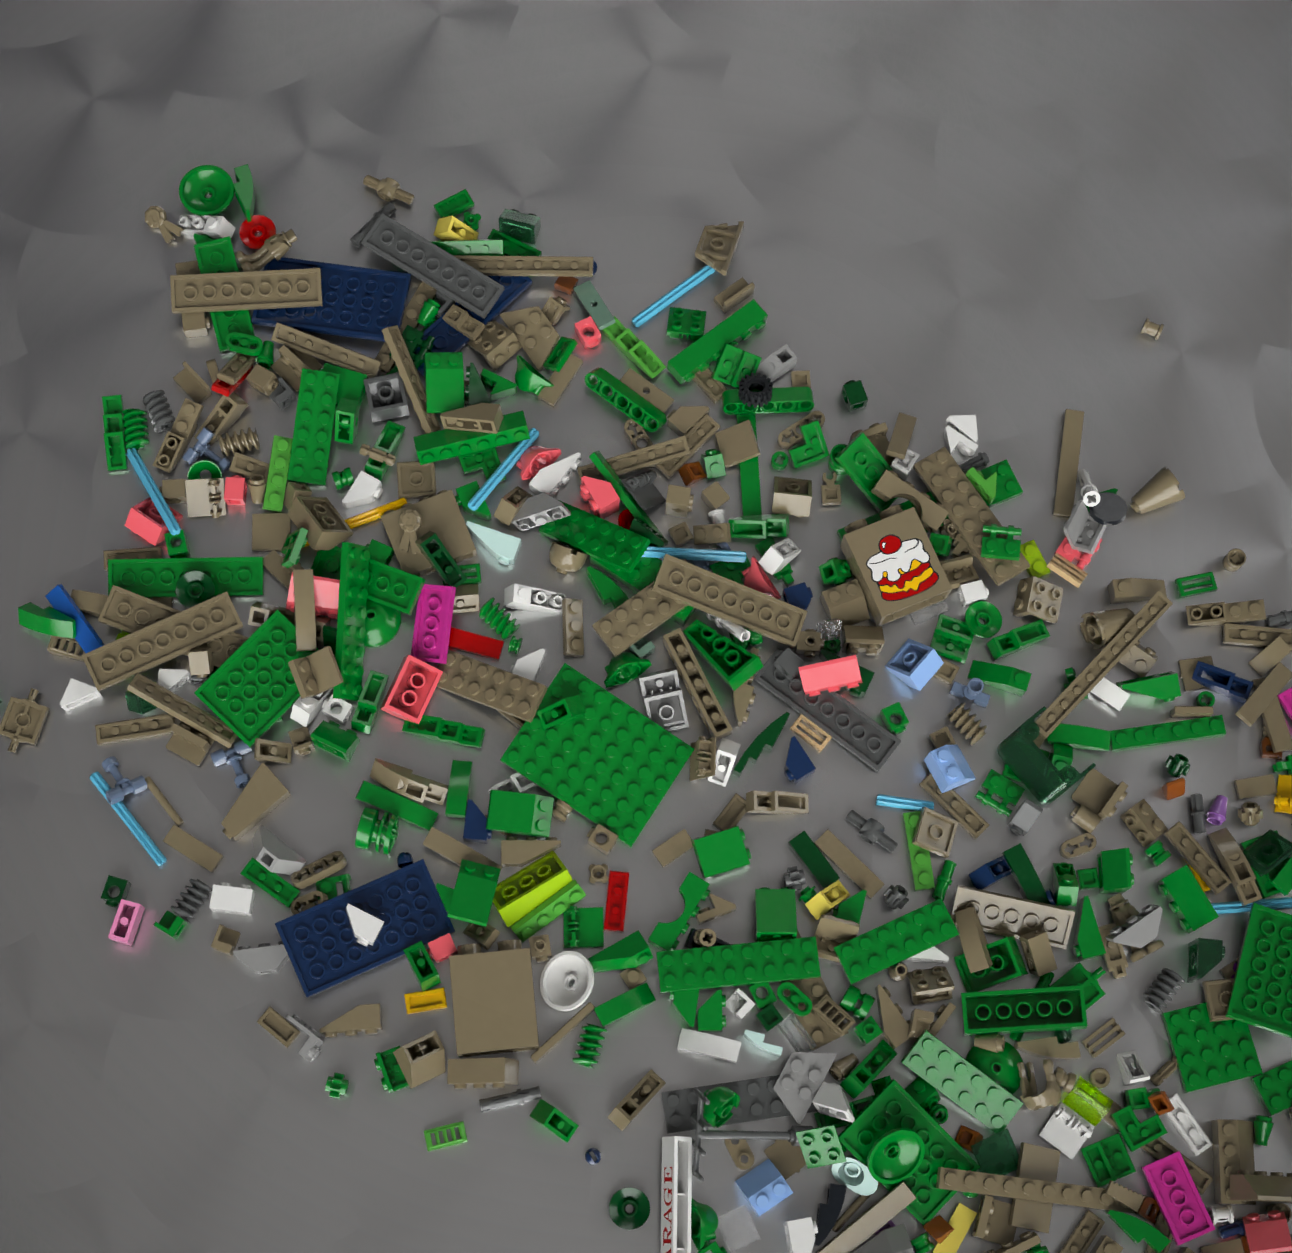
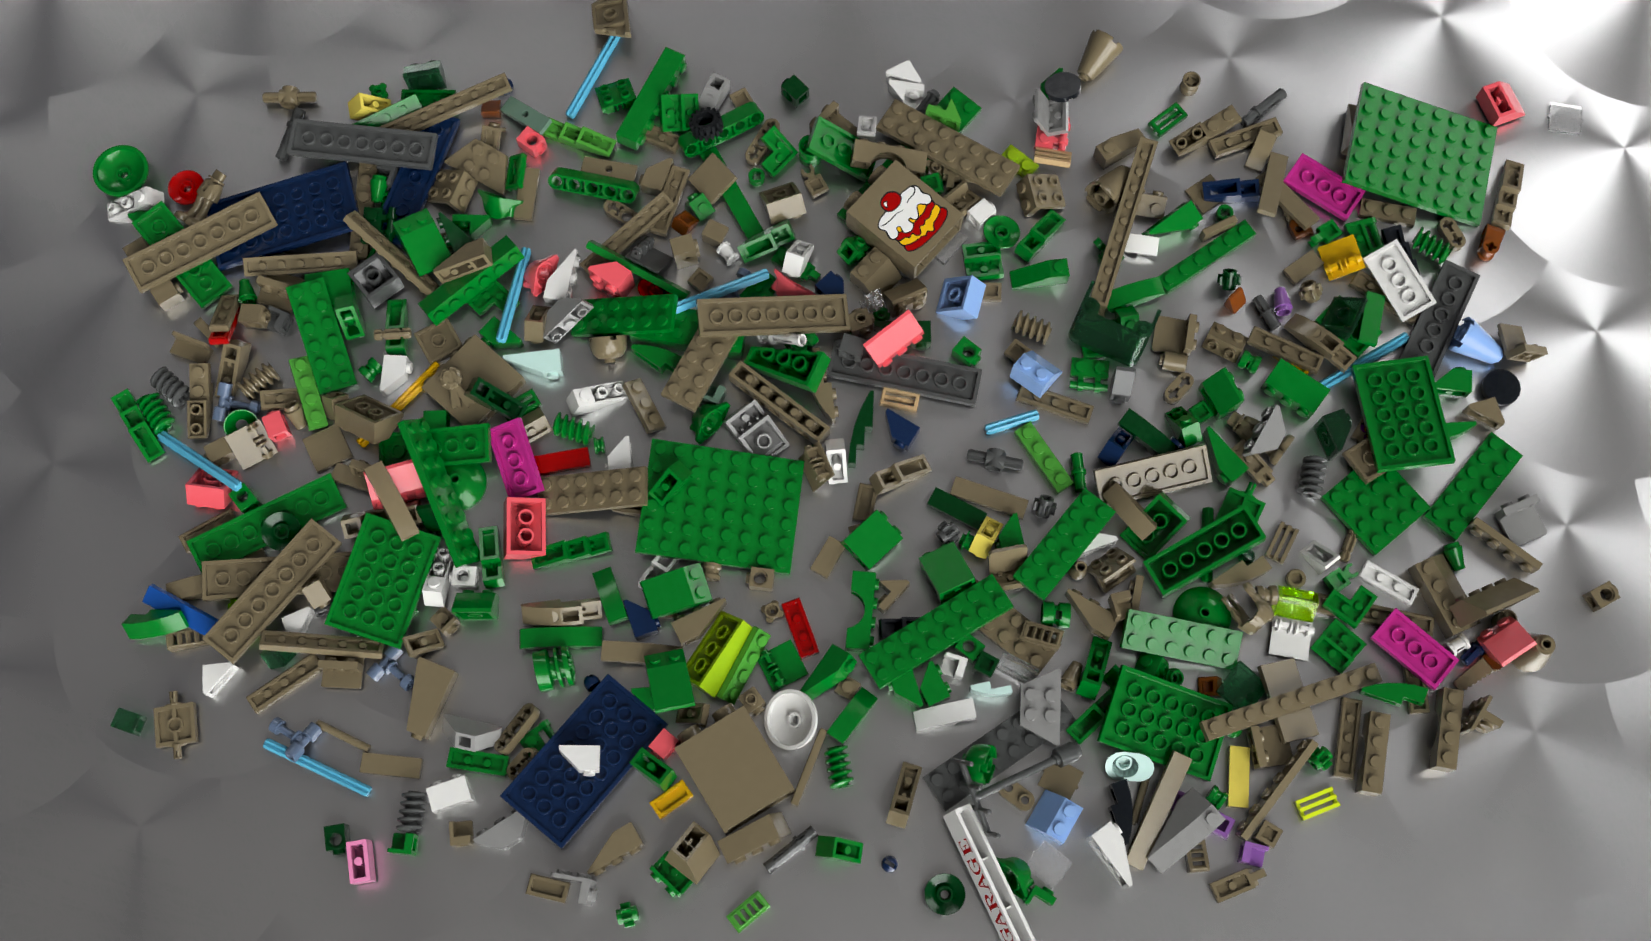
camera: 20 degrees left, 0 degrees up
dark tan piece [145,206,184,244] -> none
green plate [225,332,263,356] -> none
green slope [233,164,255,222] -> none
green plate [281,527,308,568] -> none
dark tan bracket [288,646,343,699] -> none
green plate [434,189,475,218] -> none
dark tan slope [442,304,485,341] -> none
dark green slope [629,517,668,547] -> none
dark tan plate [693,523,731,545] -> none
dark tan bush [693,928,716,947] -> none
dark tan panel [714,277,755,314] -> none
green plate [777,982,812,1017] -> none
hinge [795,1125,847,1169] -> none
white slope [812,1082,855,1123] -> none
green brick [852,1016,883,1046] -> none
green dish [867,1128,925,1184] -> none
dark tan tile [886,412,917,460] -> none
dark tan tile [912,807,959,858] -> none
dark orange slope [923,1215,954,1244] -> none
sand blue bar [949,678,991,708] -> none
dark tan cone [974,1033,1005,1053] -> none
green plate [980,523,1022,561] -> none
dark tan hinge [1019,930,1057,977] -> none
dark tan tile [1053,409,1084,518] -> none
white pin [1077,469,1100,507] -> none
dark tan piece [1105,1180,1160,1225] -> none
dark orange slope [1148,1091,1174,1116] -> none

